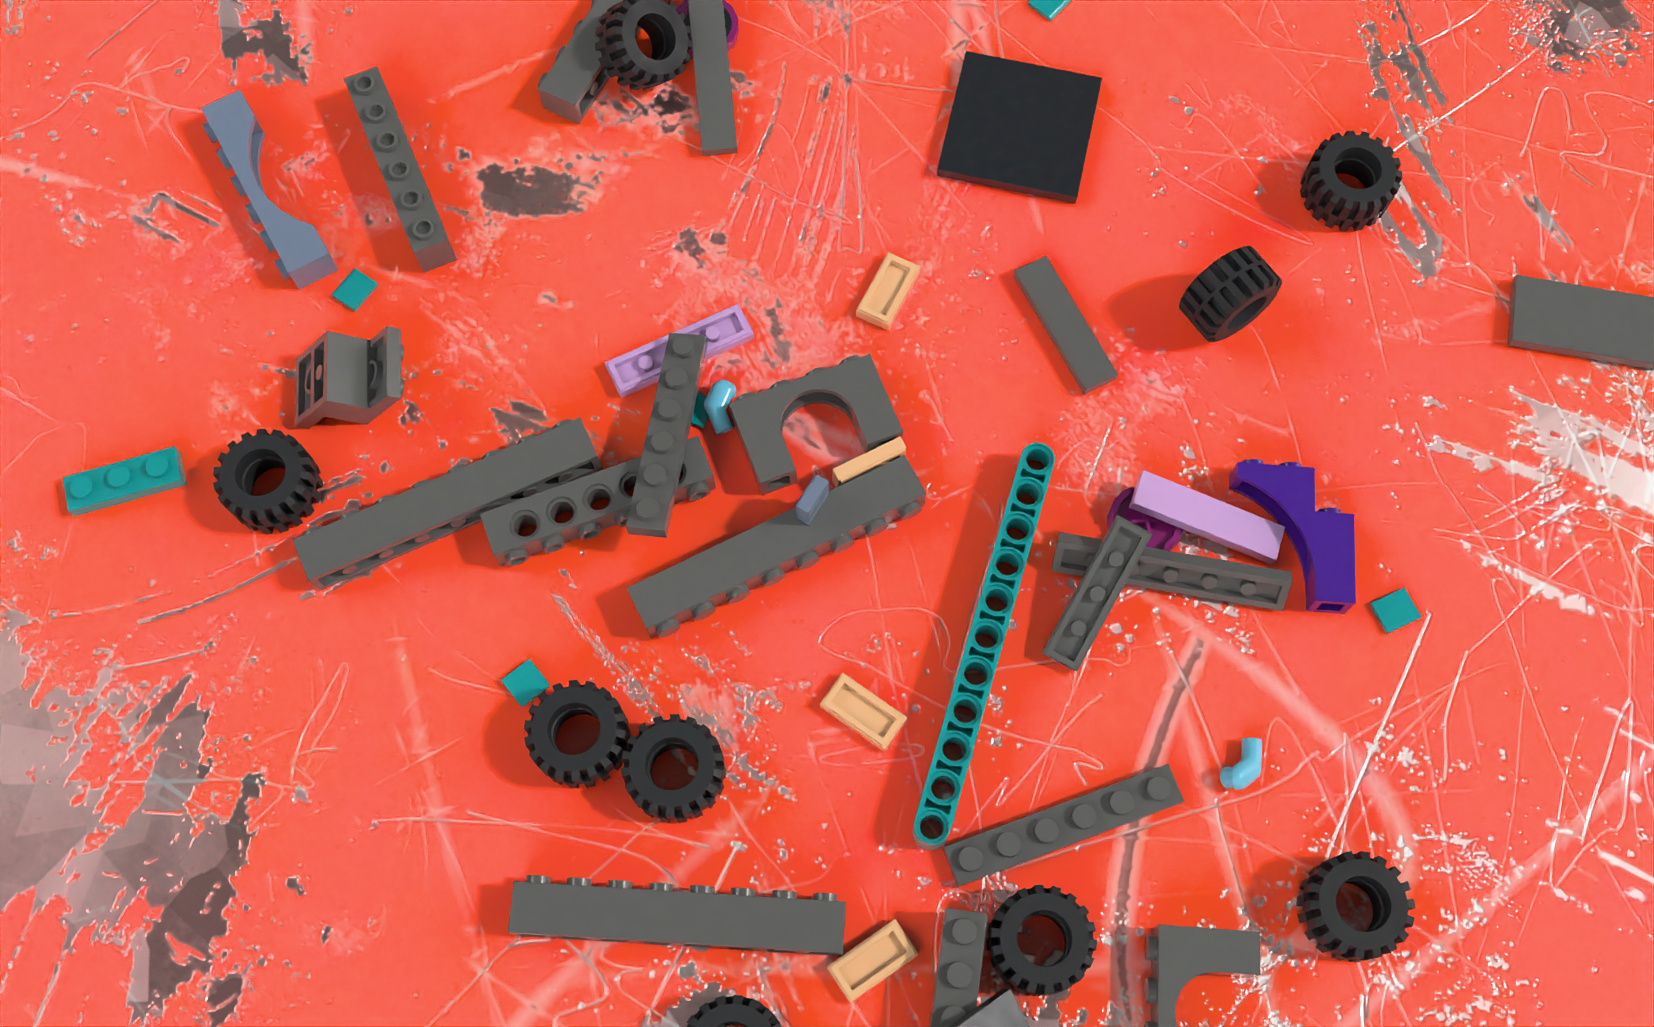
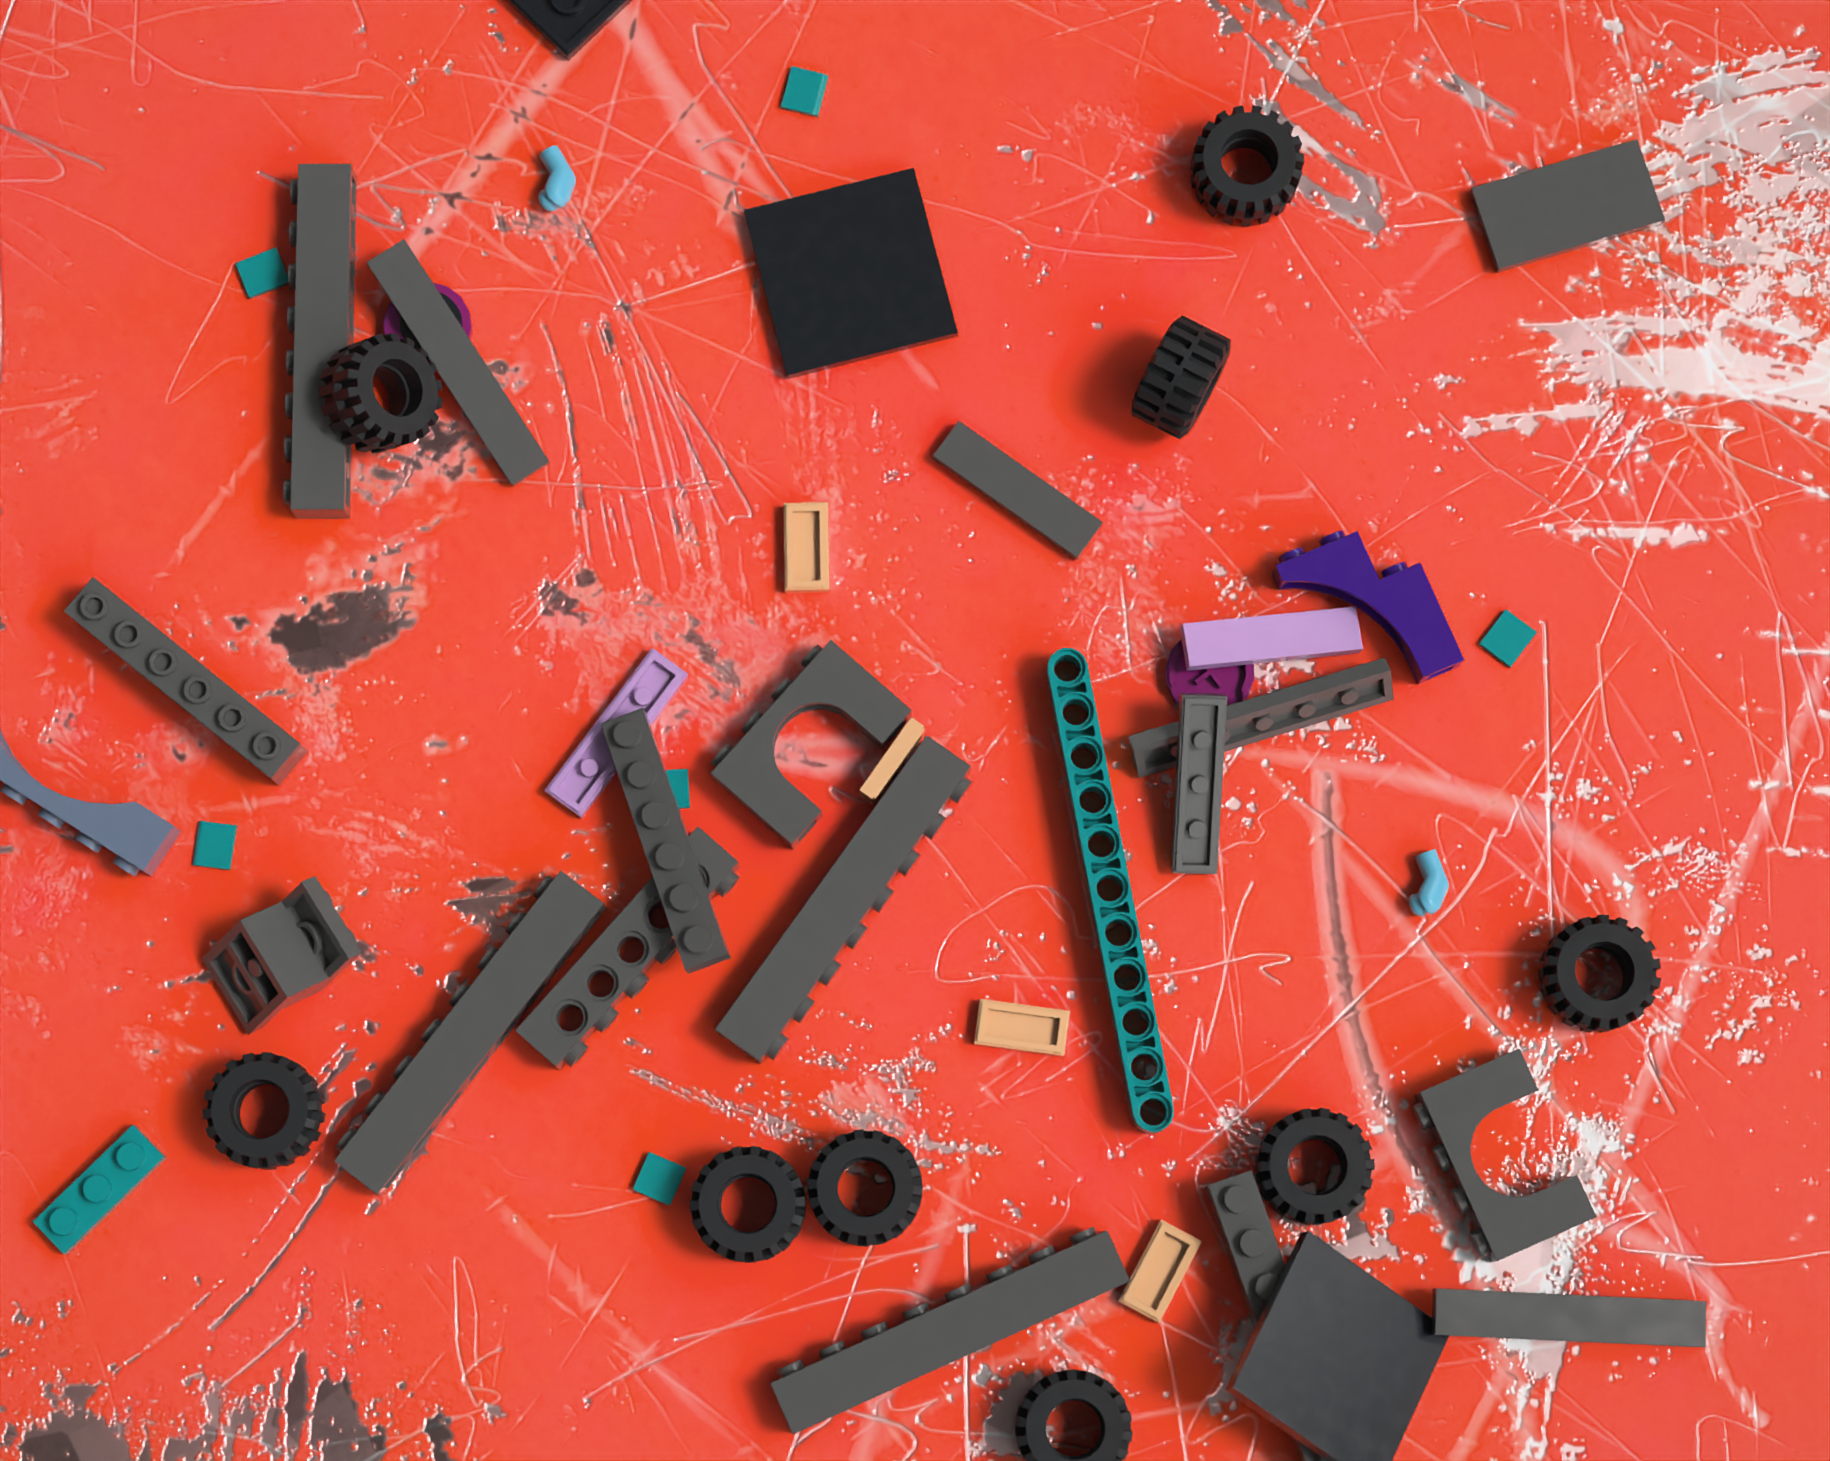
camera: 30 degrees left, 10 degrees up
medium azure arm [704,379,736,435] -> none
sand blue tile [796,475,829,526] -> none
dark grey plate [943,764,1184,888] -> none

